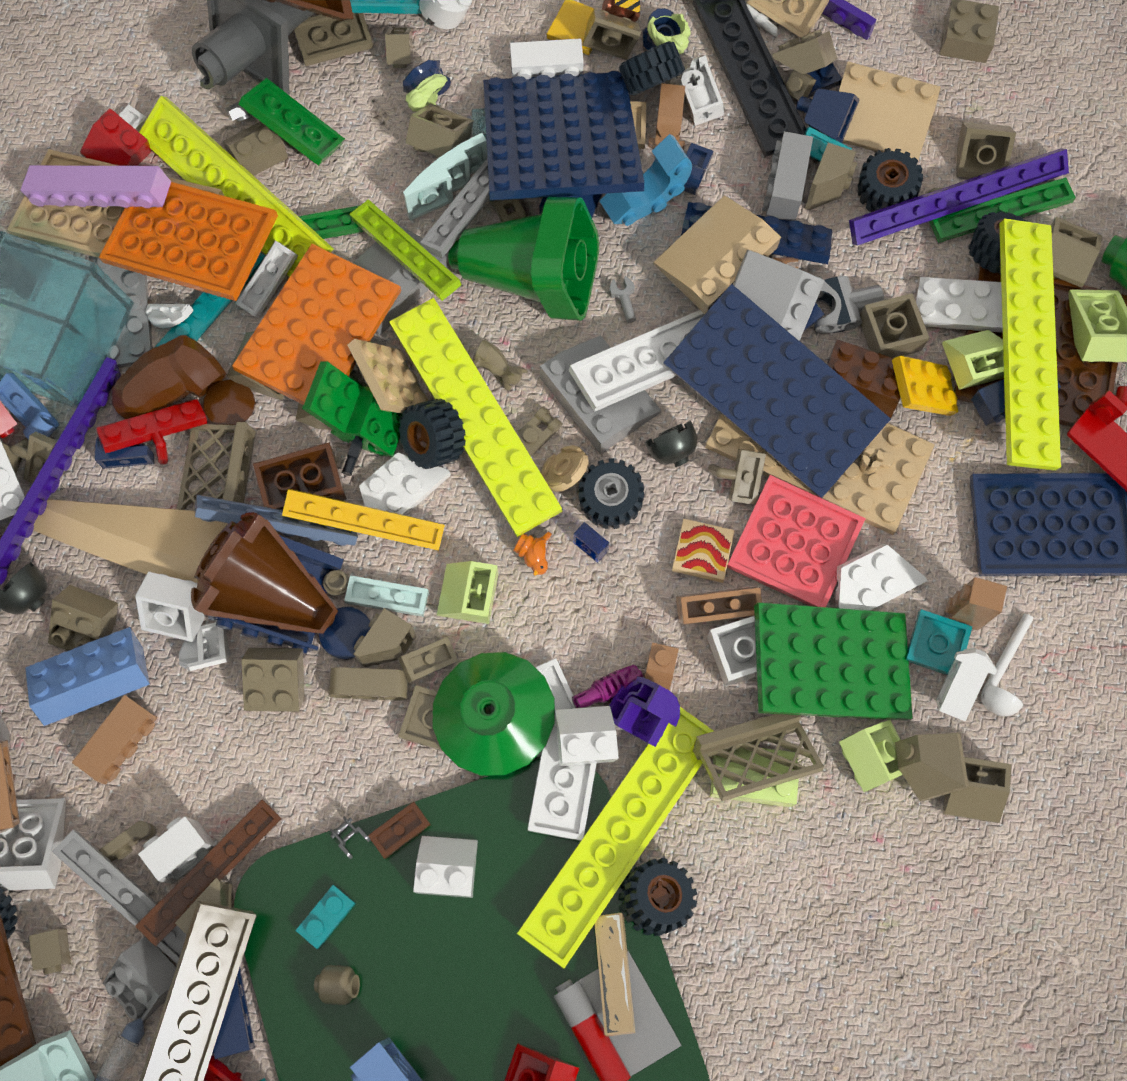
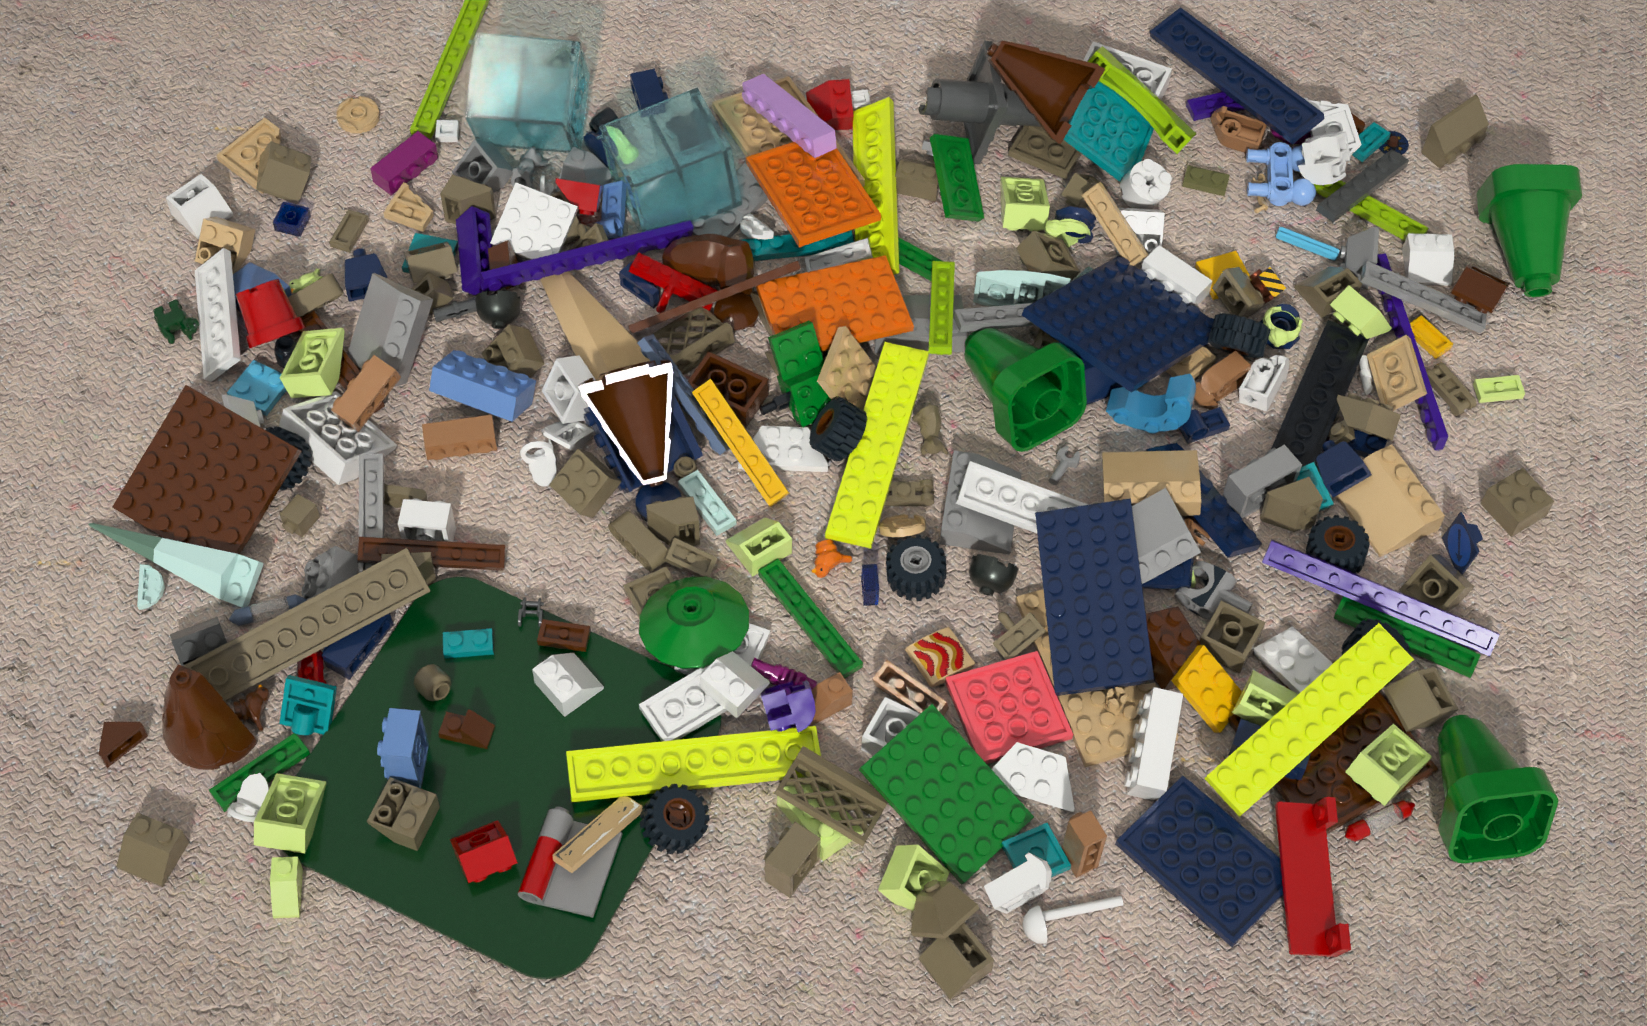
camera: 45 degrees right, 15 degrees down
none -> reddish brown slope [438,709,495,749]
none -> white piece [520,439,557,487]
none -> reddish brown tile [628,260,801,334]
none -> green plate [758,559,863,679]
none -> dark tan brick [764,822,821,898]
none -> yellowish green slope [1000,177,1050,232]
none -> tan tile [1082,182,1149,266]
none -> white slope [1117,208,1165,255]
none -> white brick [1124,687,1183,801]
none -> piece [1442,512,1483,575]

